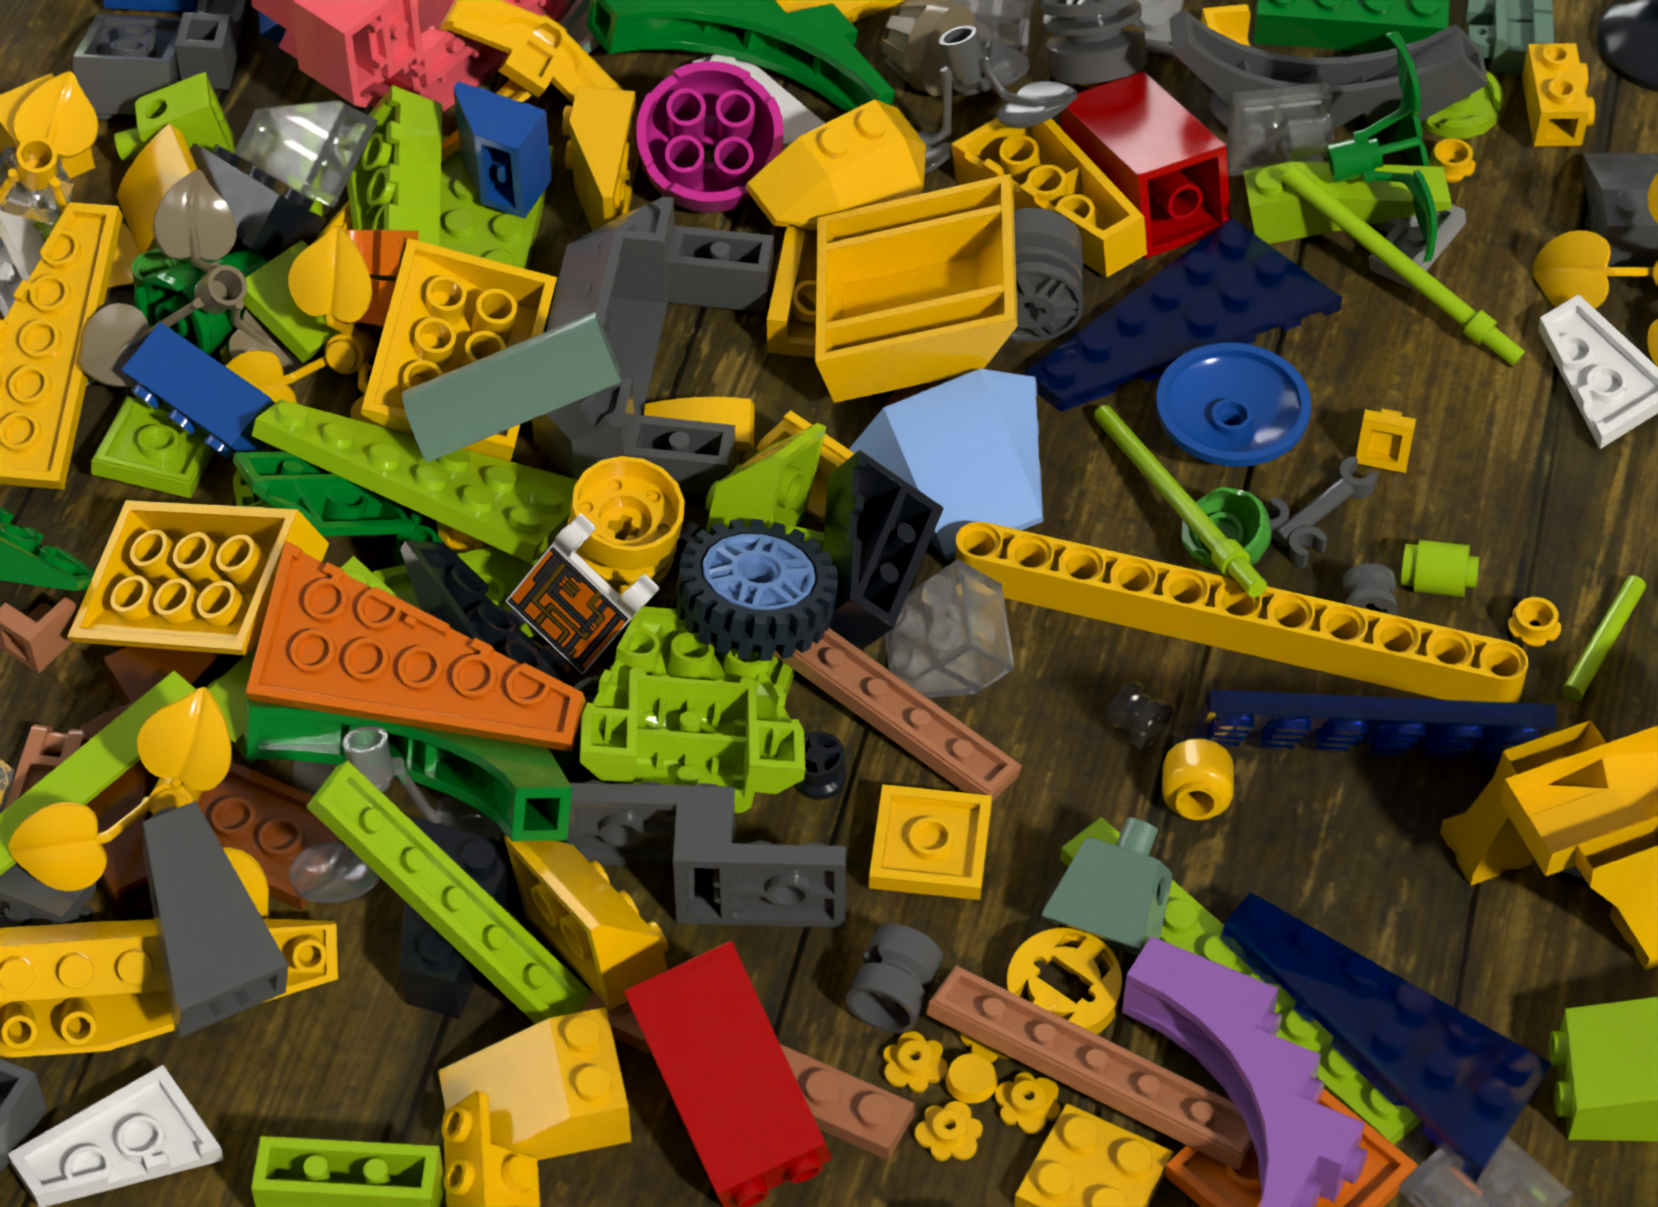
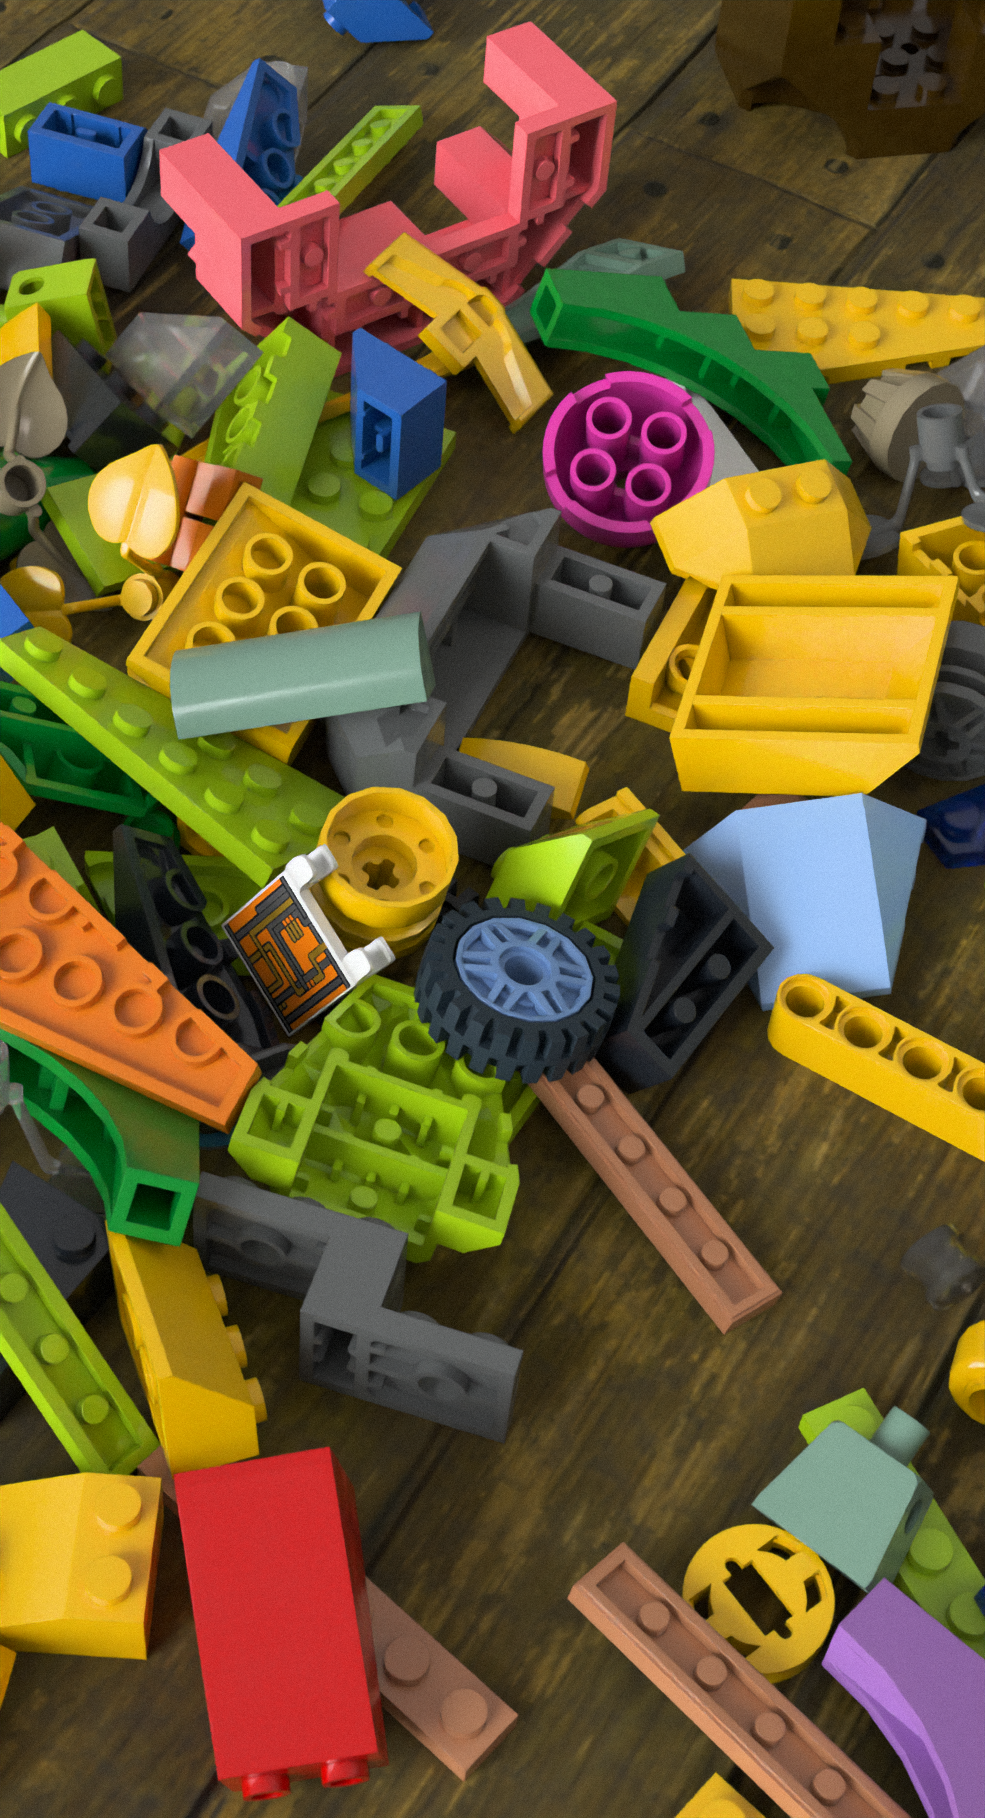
camera: 10 degrees right, 0 degrees up
yellow slope [562,86,639,231] -> none
black wheel [794,731,846,800] -> none
dark grey wheel [846,924,943,1033] -> none
yellow plate [869,784,992,900] -> none
yellow plant [883,1031,1060,1161] -> none
clear slope [884,559,1015,698] -> none

